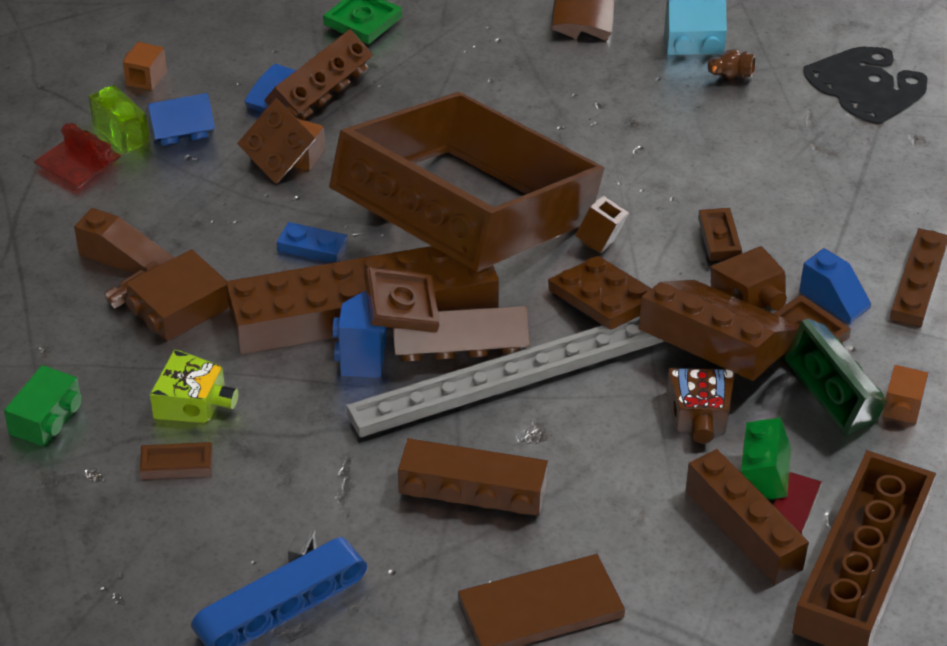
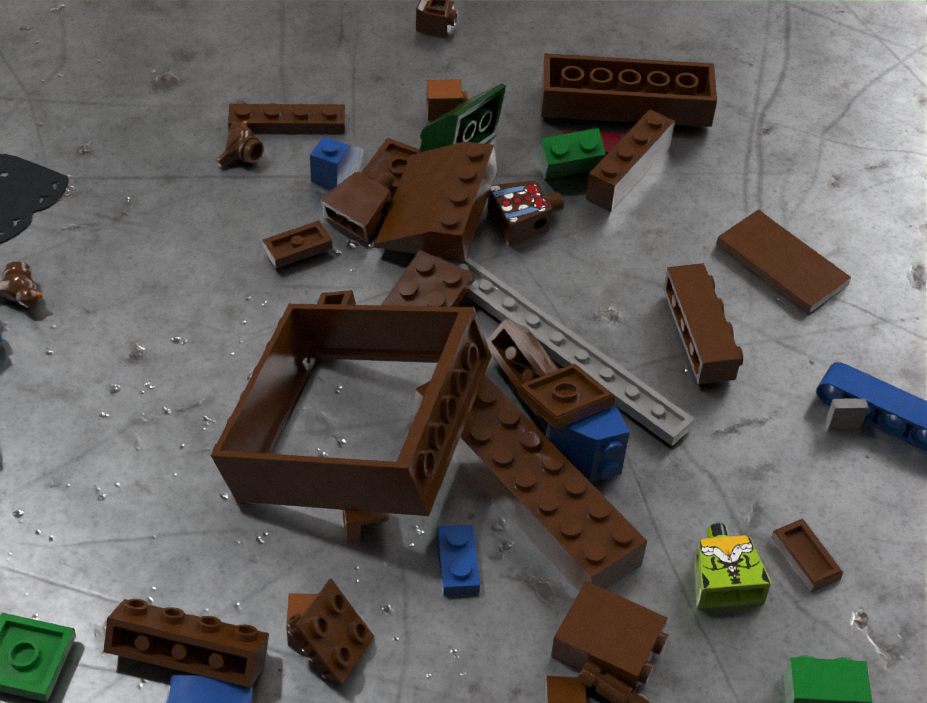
camera: 115 degrees left, 5 degrees up
none -> reddish brown animal [217,121,264,166]

